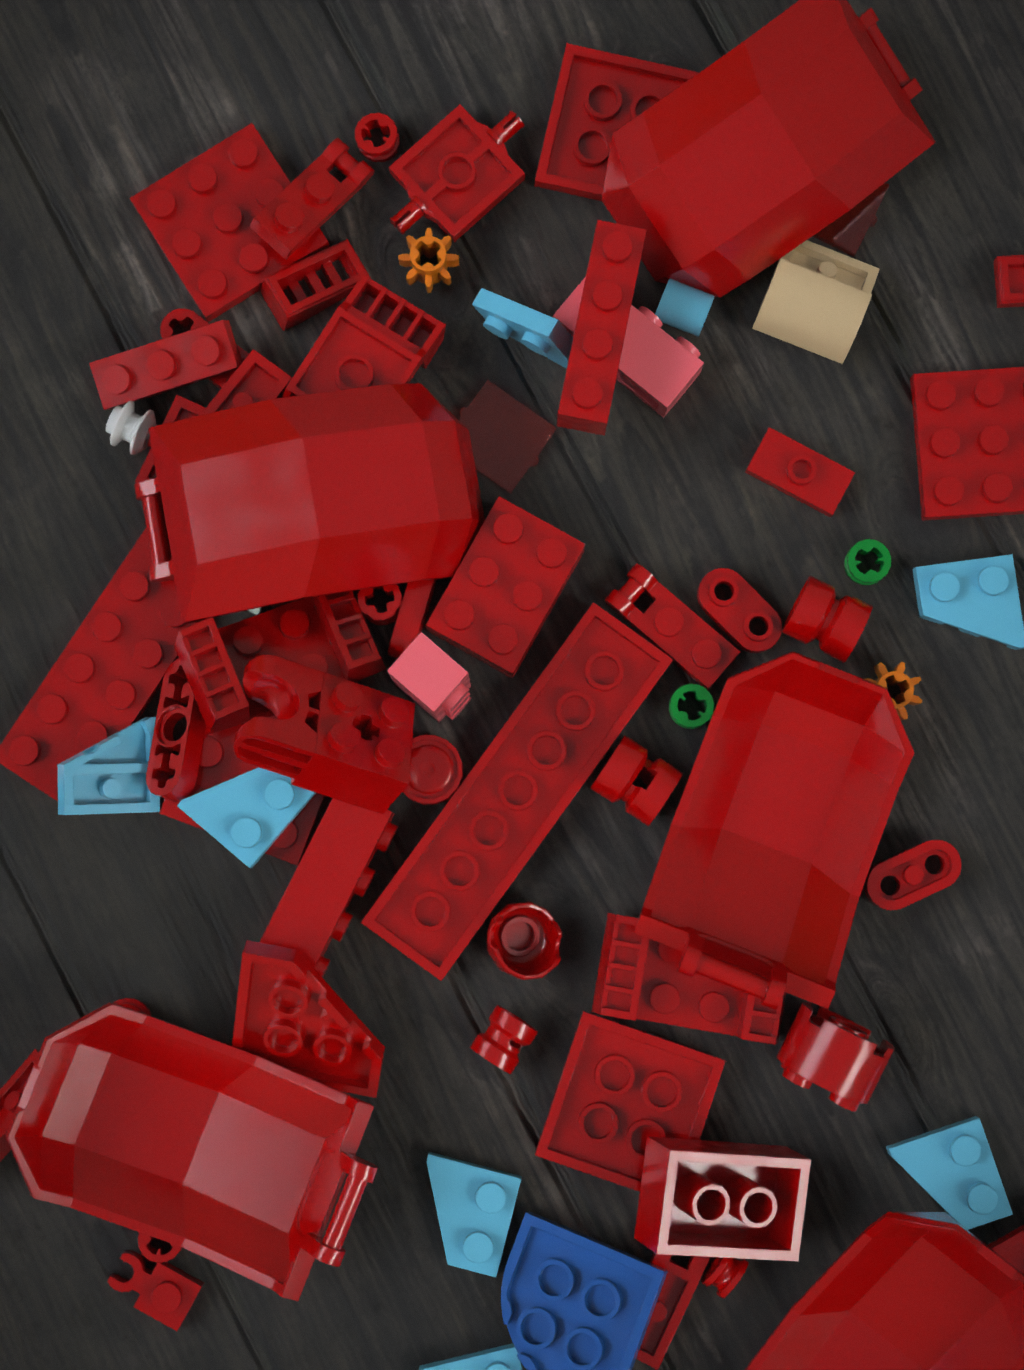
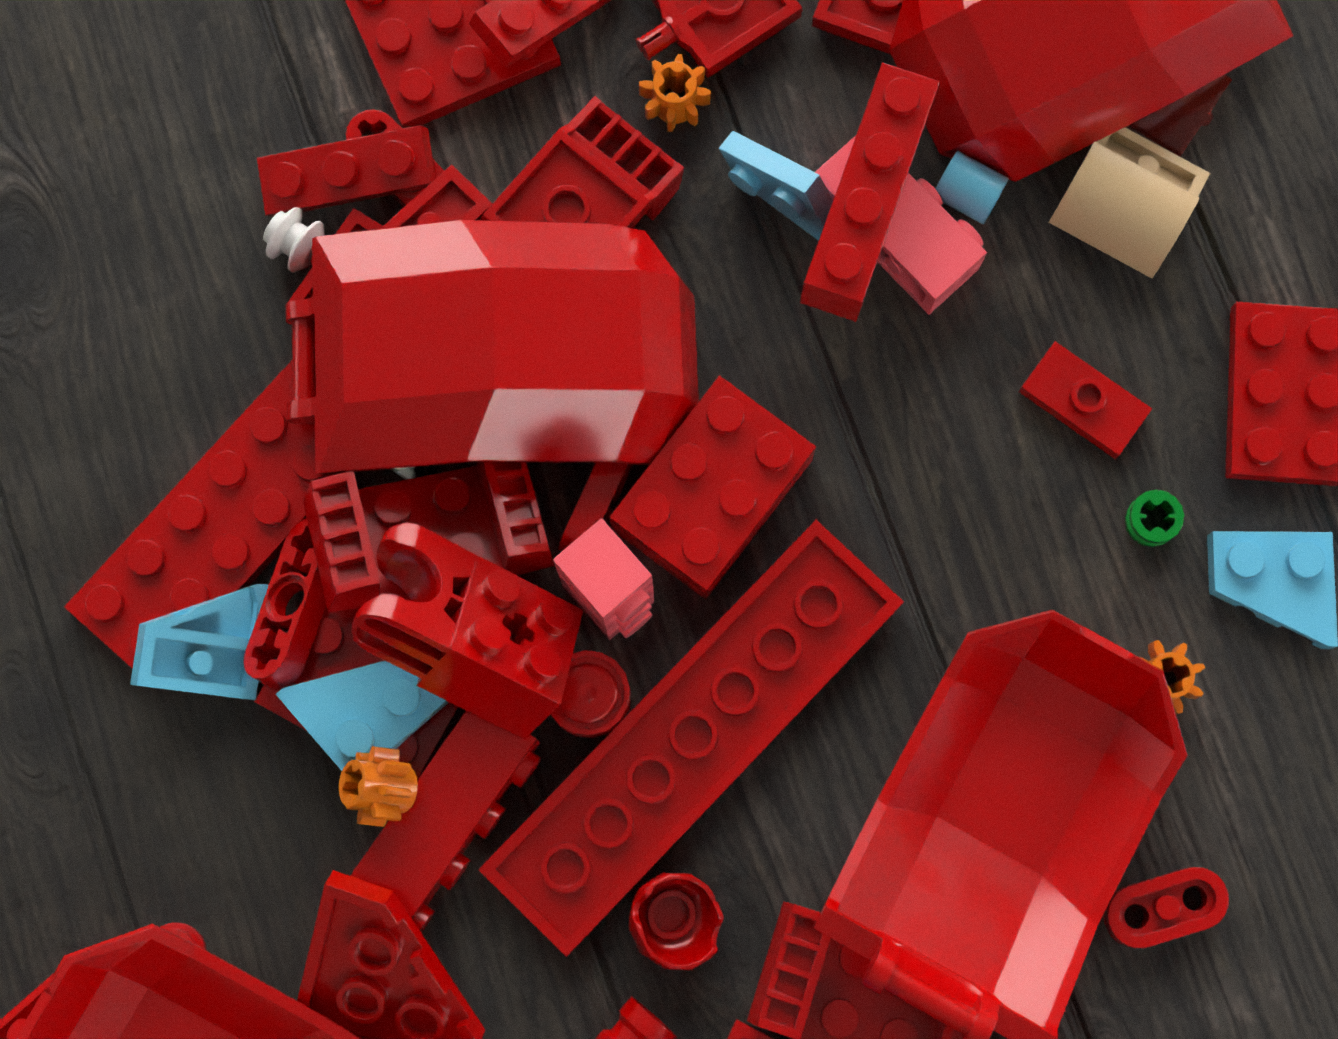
camera: 10 degrees right, 5 degrees down
red slope [261,239,371,331] -> none
red bush [358,584,403,626] -> none
clear red piece [459,380,557,494] -> none
red wheel [590,735,683,826] -> none
red plate [604,563,740,690] -> none
green bush [668,683,714,729] -> none
red plate [697,568,782,653] -> none
red wheel [782,575,873,663] -> none
none -> orange gear [339,746,418,827]

